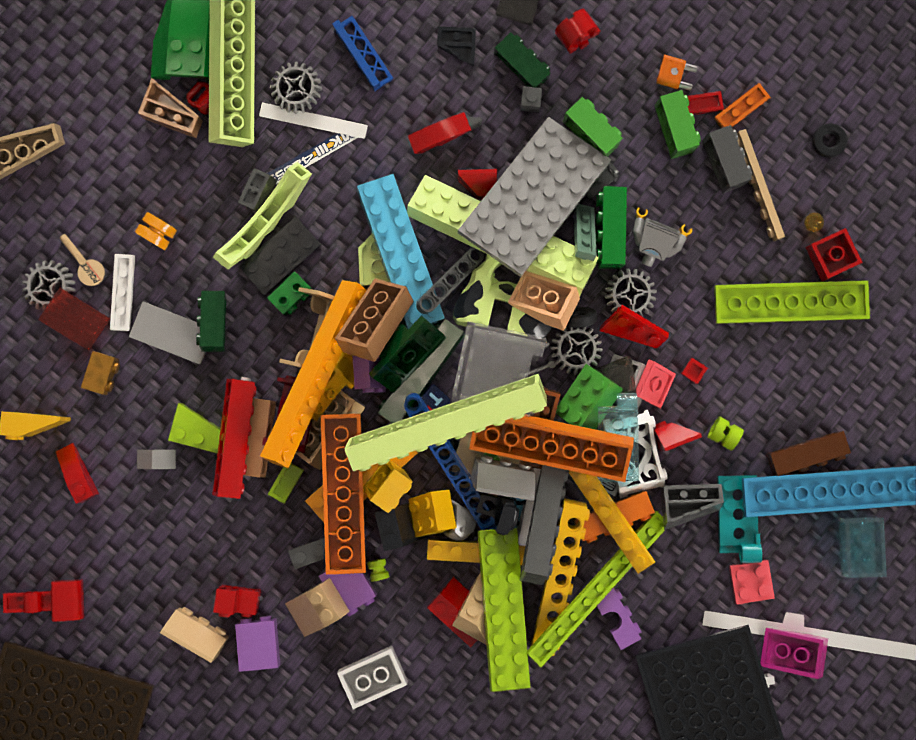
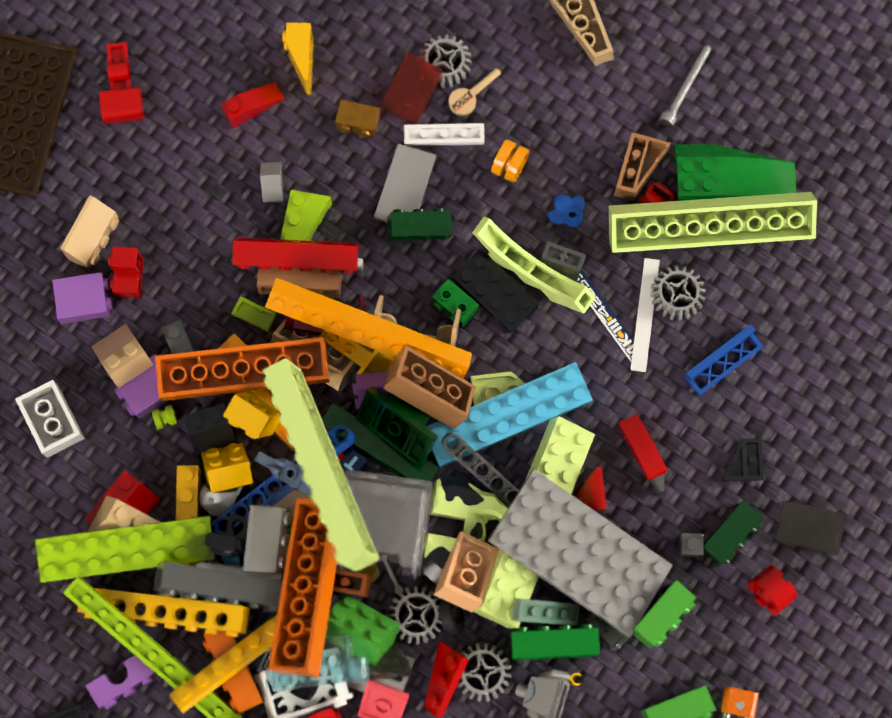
camera: 90 degrees right, 10 degrees down
none -> sand blue piece [254,451,312,496]
none -> blue plate [546,194,585,227]
none -> light grey piece [659,45,711,128]

